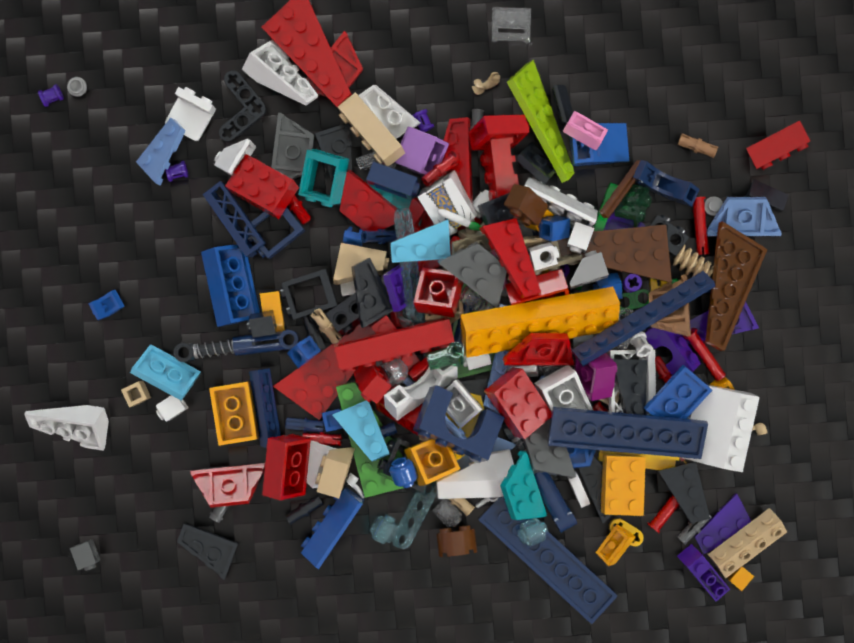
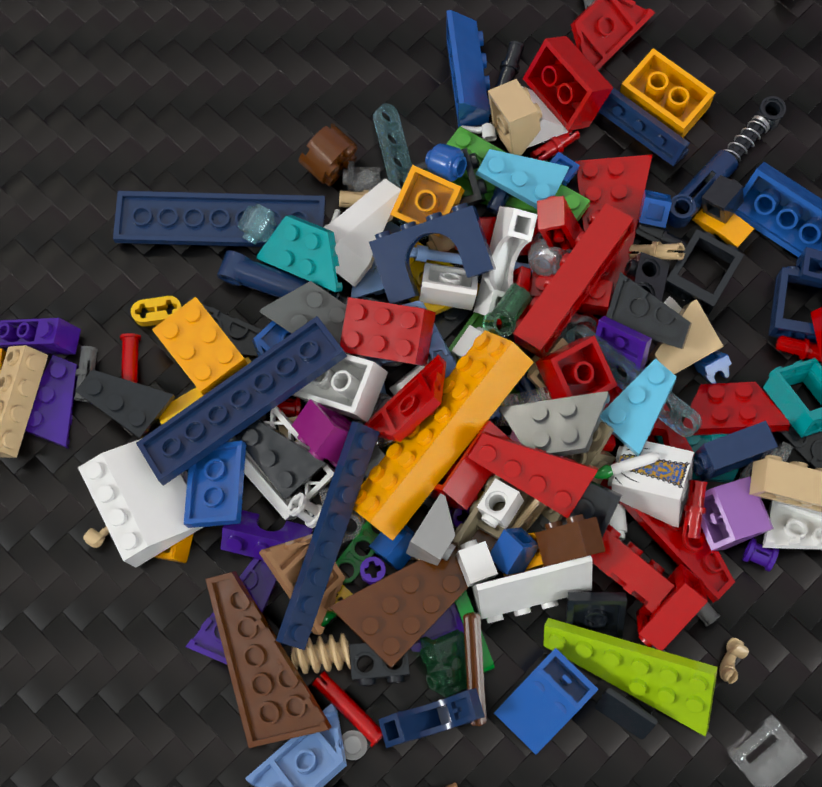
camera: 145 degrees right, 15 degrees down
tan brick [121,381,151,407] -> none
medium azure plate [130,344,201,401] -> none
white brick [156,395,188,422] -> none
dark blue axle [285,417,324,433] -> none
dark blue pin [361,229,400,244] -> none
clear light blue head [370,514,398,544] -> none
bright pink slope [563,111,608,150] -> none
white beam [567,471,590,508] -> none
light orange slope [595,524,635,566] -> none
red axle [655,356,672,384] -> none
red pin [683,328,726,381] -> none

